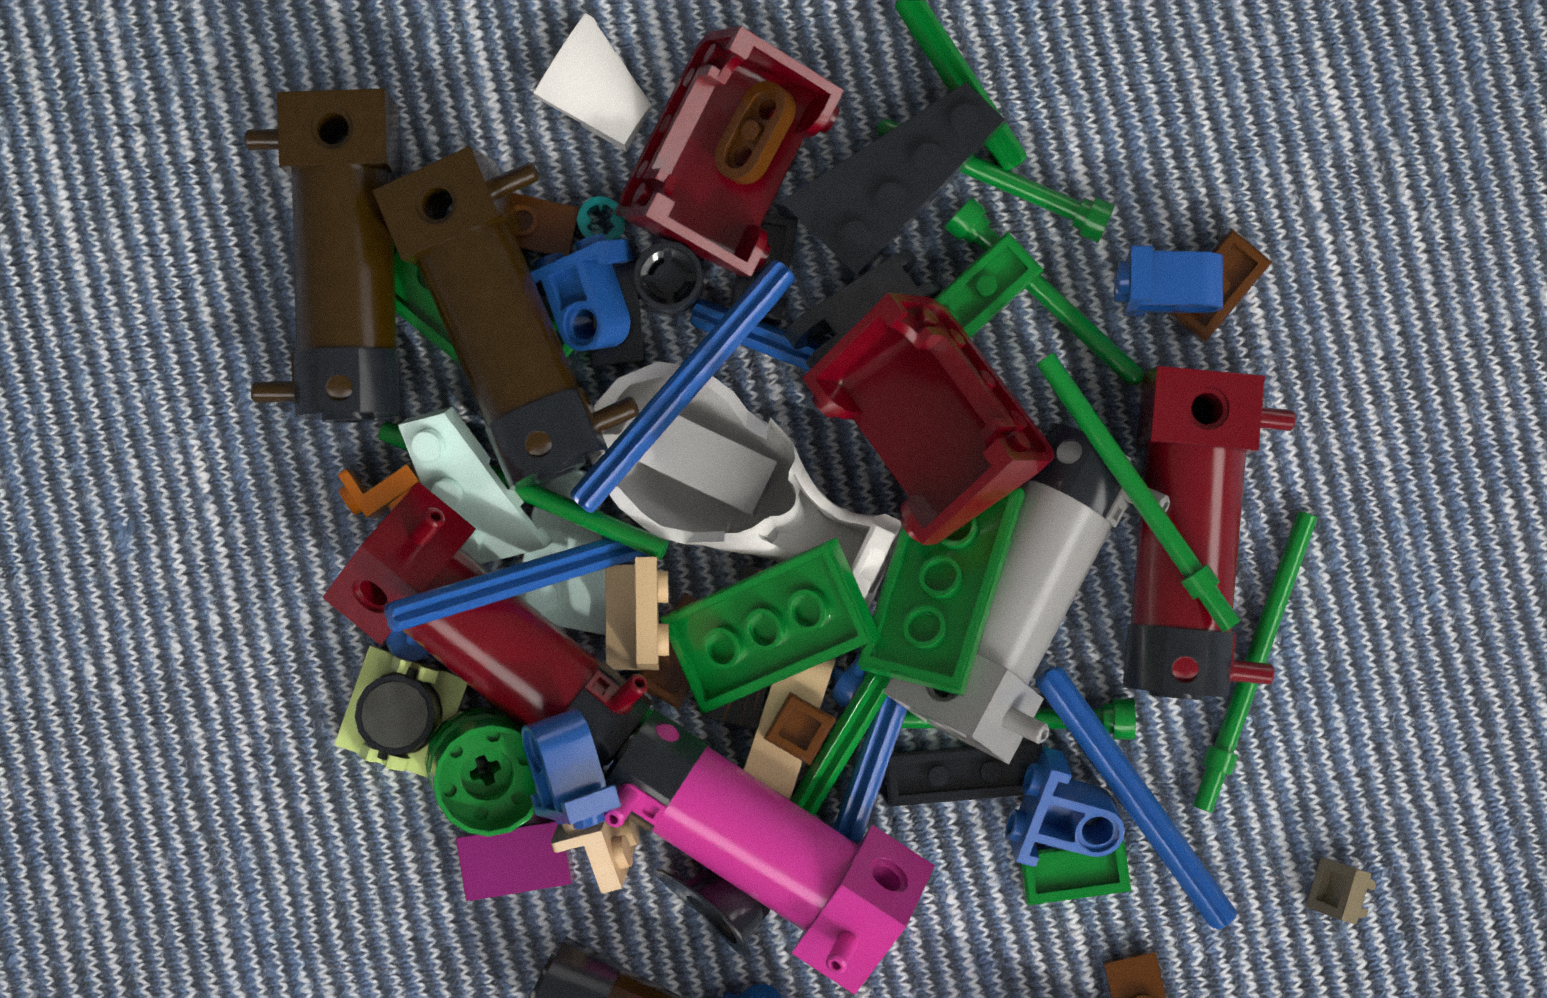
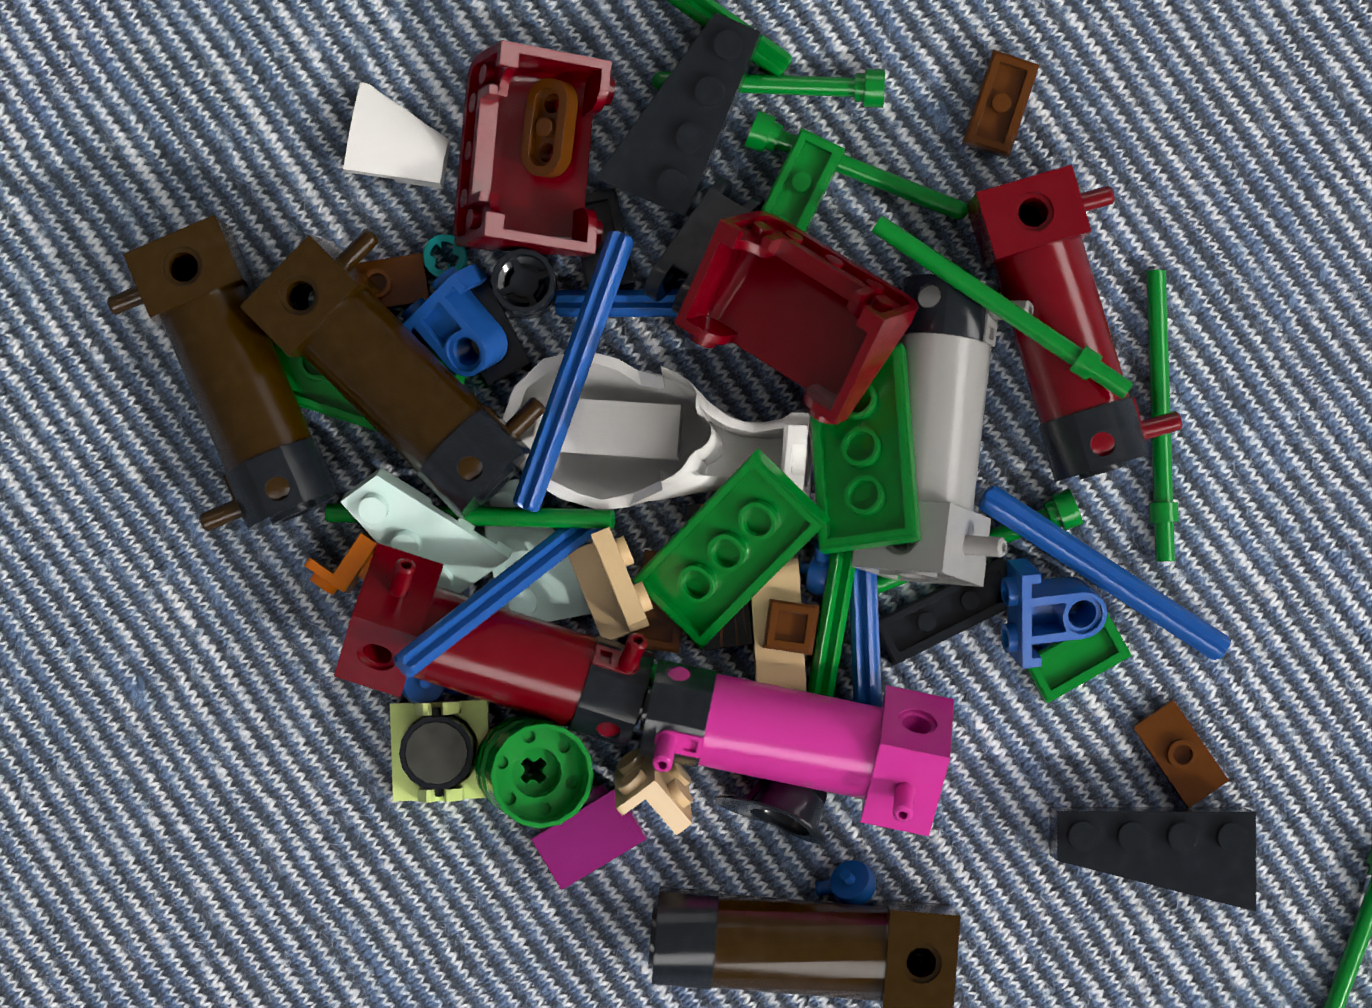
camera: 20 degrees left, 0 degrees up
blue pin [521,708,621,829] -> none
blue pin [1114,246,1224,317] -> none
dark tan tile [1306,857,1377,924] -> none

